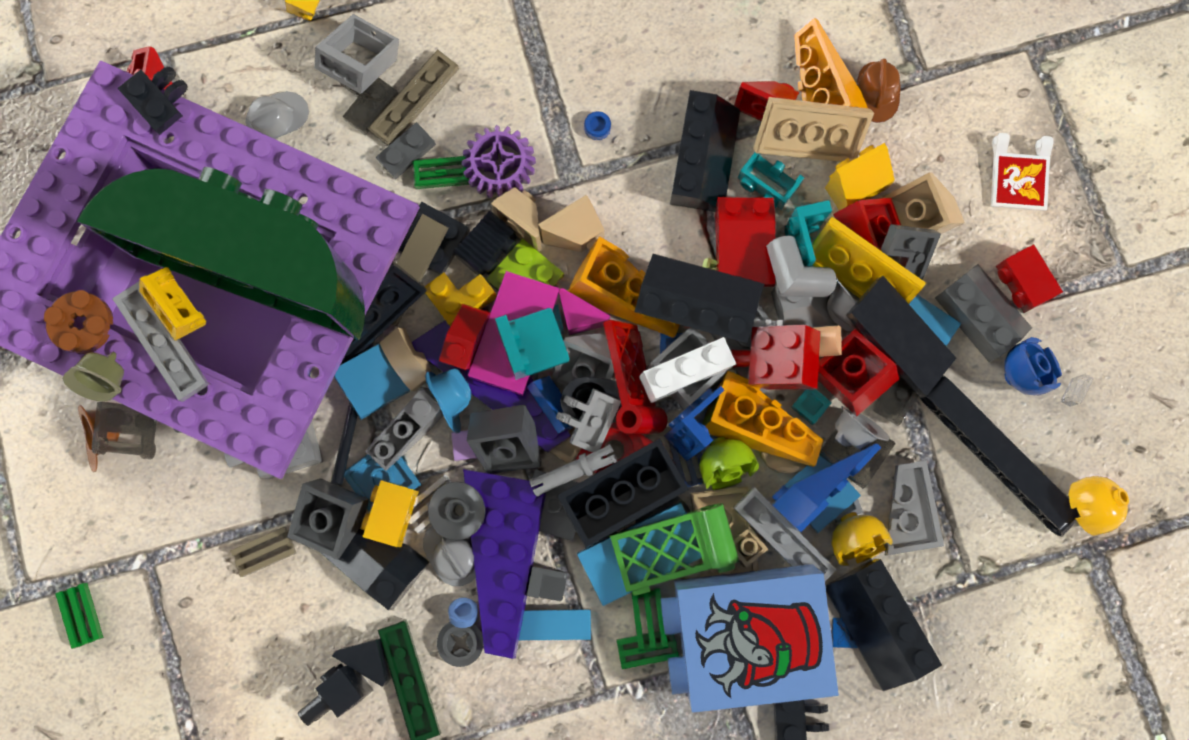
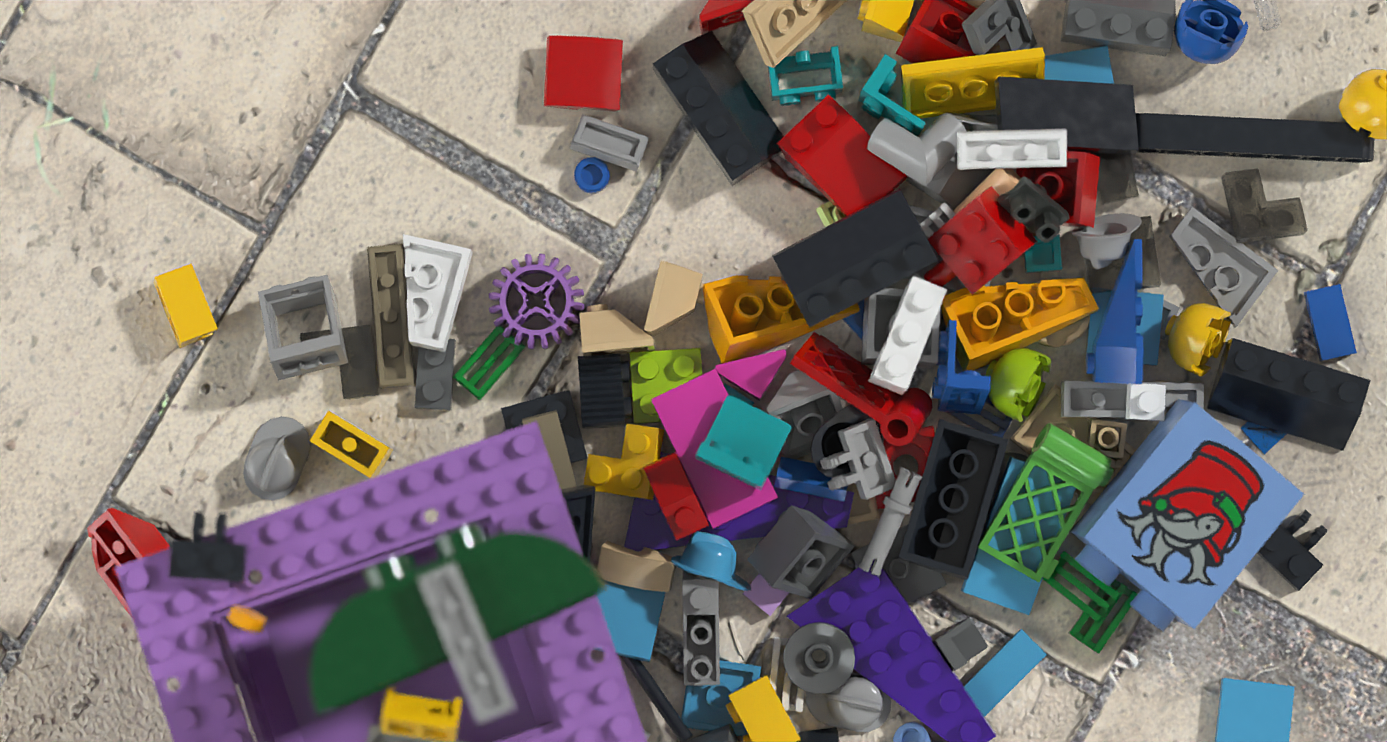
camera: 40 degrees left, 5 degrees up
none -> light orange tile [227,605,267,633]
none -> yellow brick [310,411,393,478]
none -> white wing [403,234,473,352]
none -> light grey plate [418,563,516,723]
none -> red slope [544,35,623,112]
none -> light grey tile [570,114,649,172]
none -> white tile [957,129,1067,170]
none -> pearl dark grey hips [998,176,1069,243]
none -> white plate [1126,384,1166,421]
none -> clear smoke plate [1221,168,1308,243]
none -> blue tile [1304,284,1357,362]

